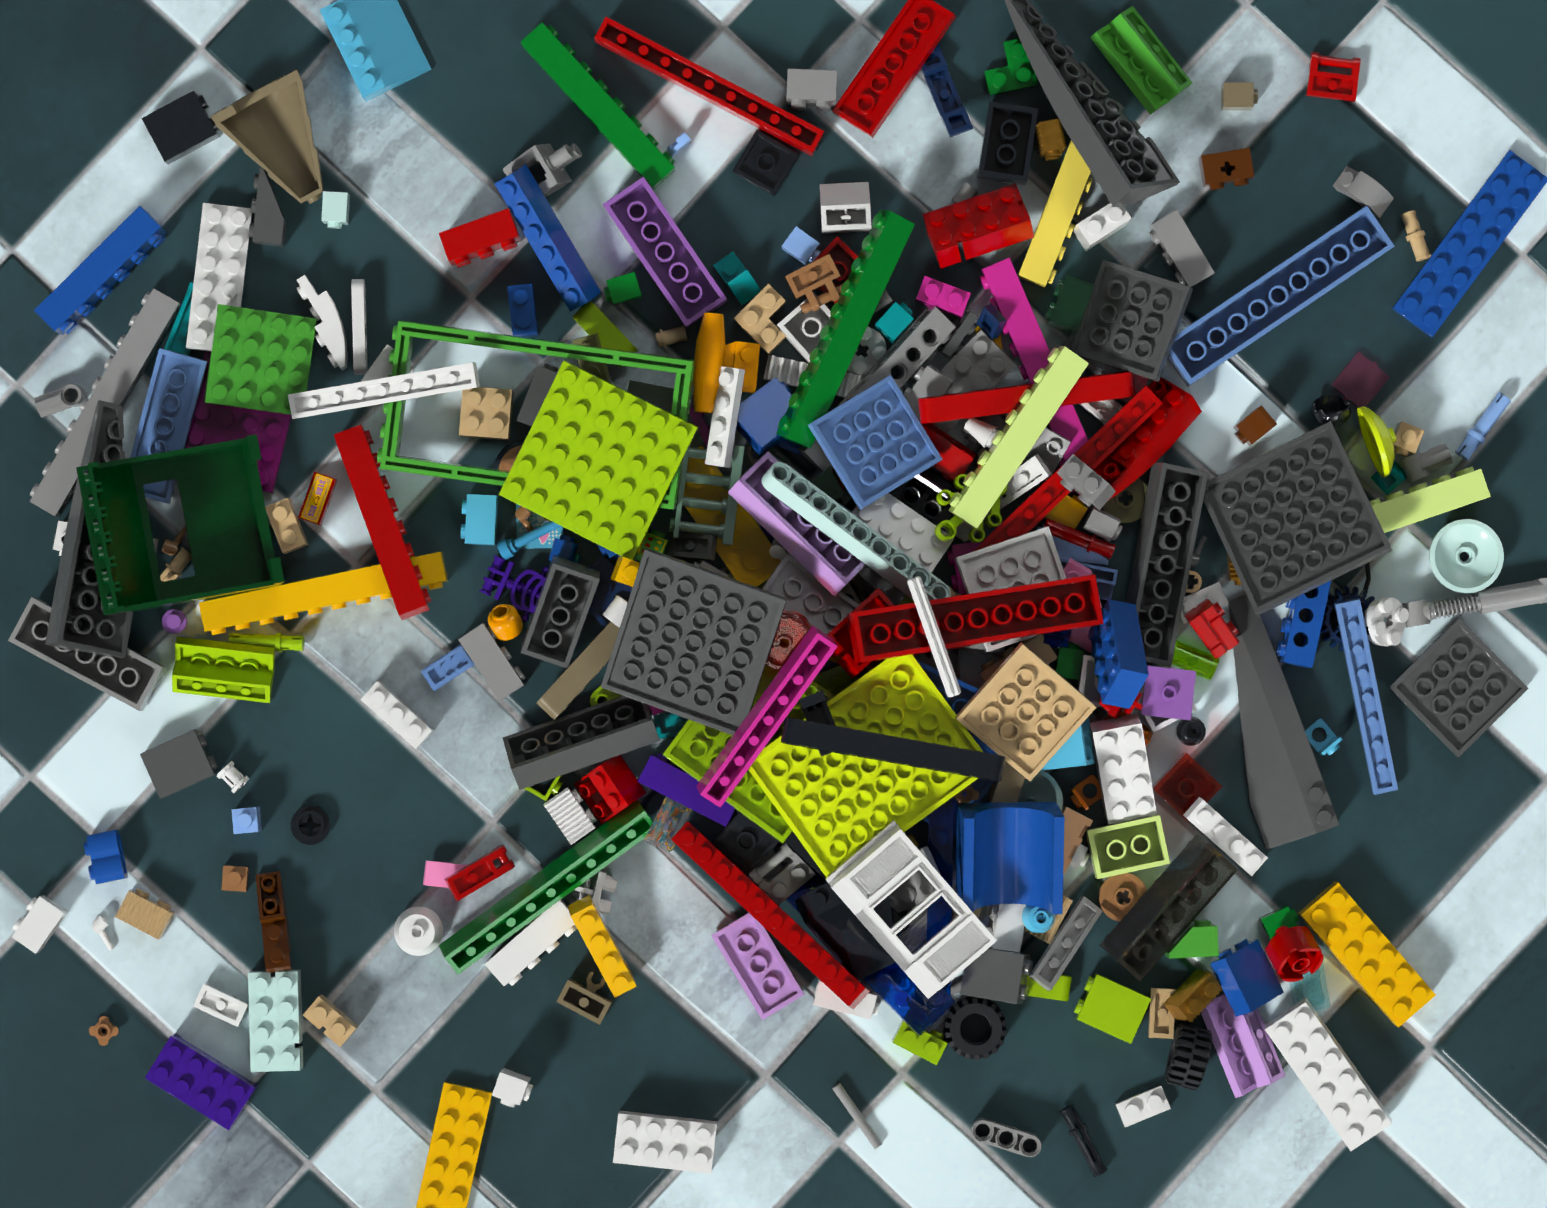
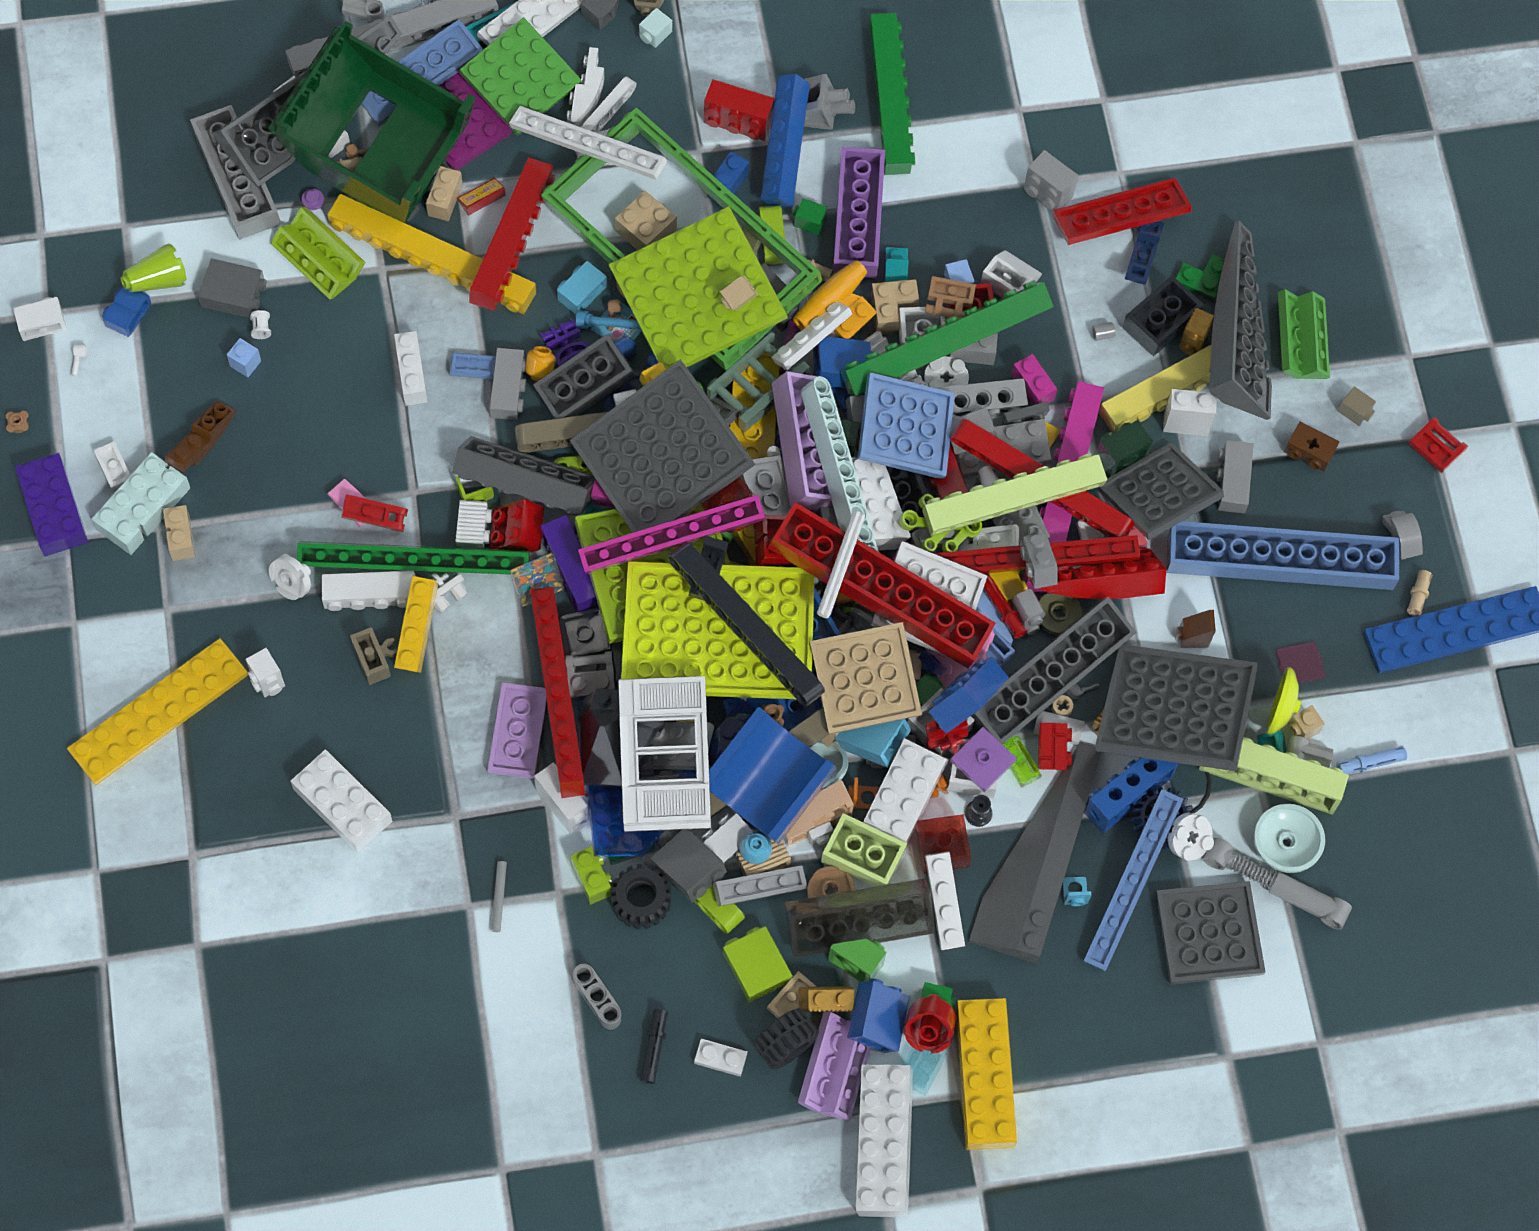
camera: 30 degrees right, 20 degrees down
tan brick [115,888,175,940] -> none
medium nougat plate [221,865,249,892] -> none
lime pin [229,633,305,652] -> none
black gear [291,805,331,845] -> none
white cone [394,906,443,956] -> none
red brick [594,17,824,157] -> none
light blue tile [667,132,691,157] -> none
black tile [732,129,799,197] -> none
teal brick [874,302,914,345] -> none
red piece [922,183,1034,269] -> none
dark blue plate [976,304,1007,340] -> none
black hair [1312,395,1351,427] -> none
none -> lime cone [121,243,187,292]
none -> white plate [269,554,311,600]
none -> tan brick [720,276,759,311]

